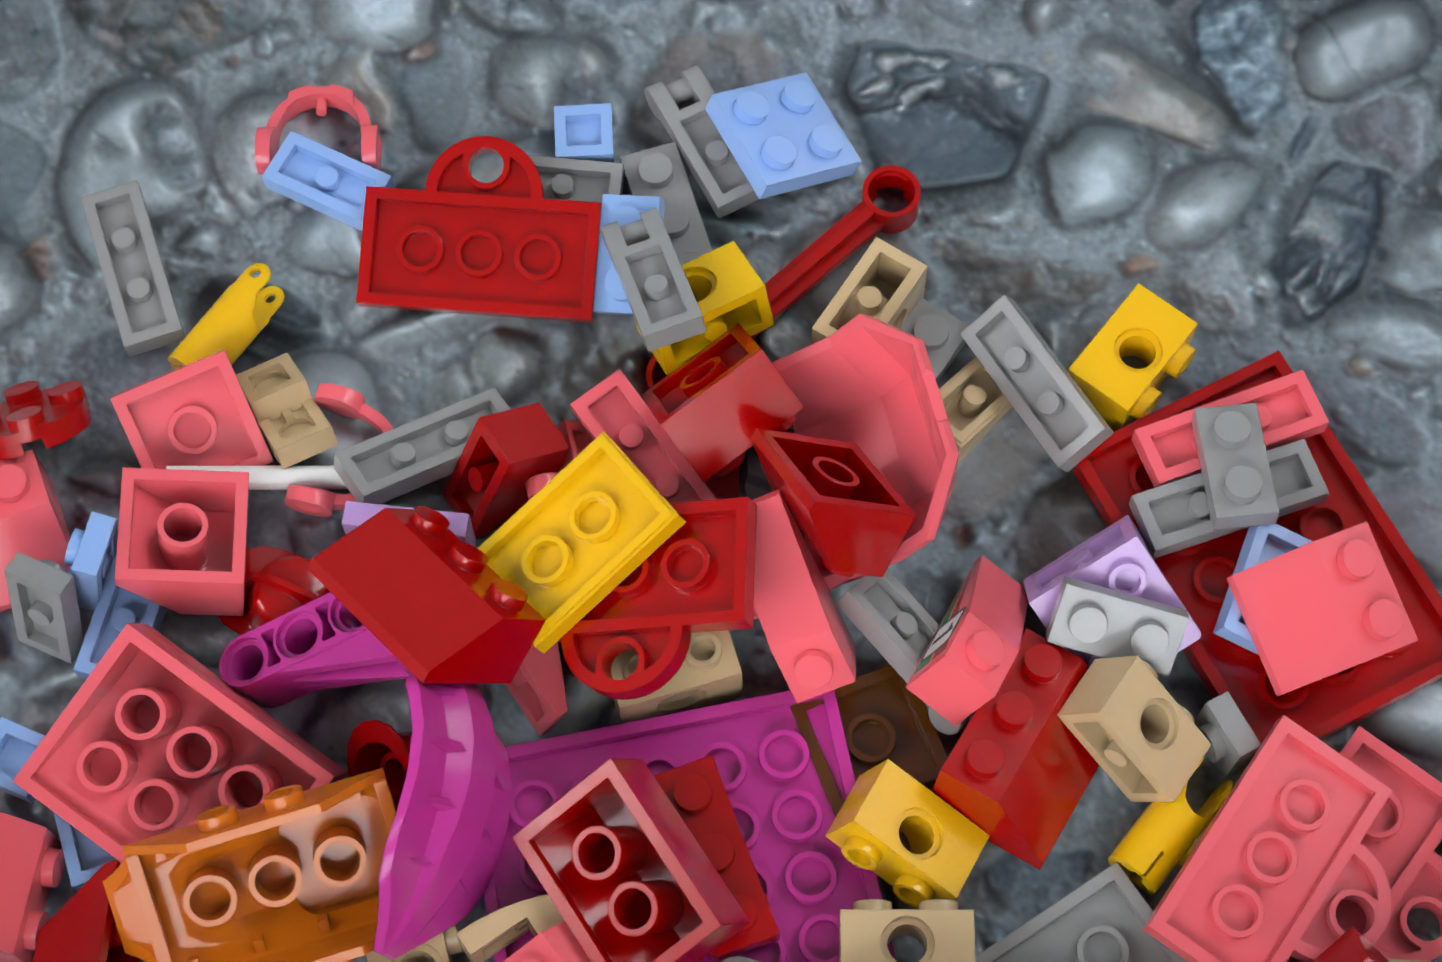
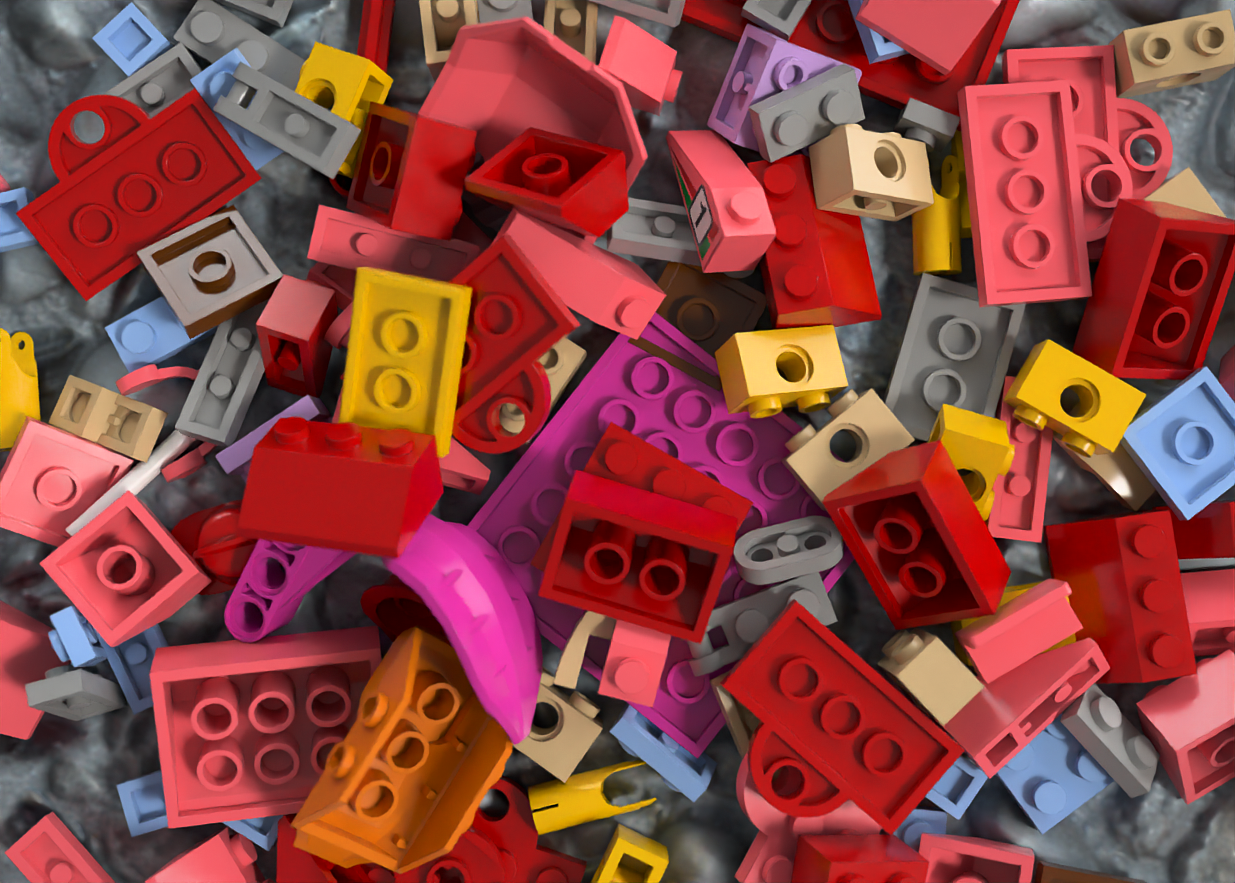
camera: 40 degrees left, 20 degrees up
none -> light blue plate [105,297,219,373]
none -> plate [136,205,283,339]
none -> coral slope [598,15,683,116]

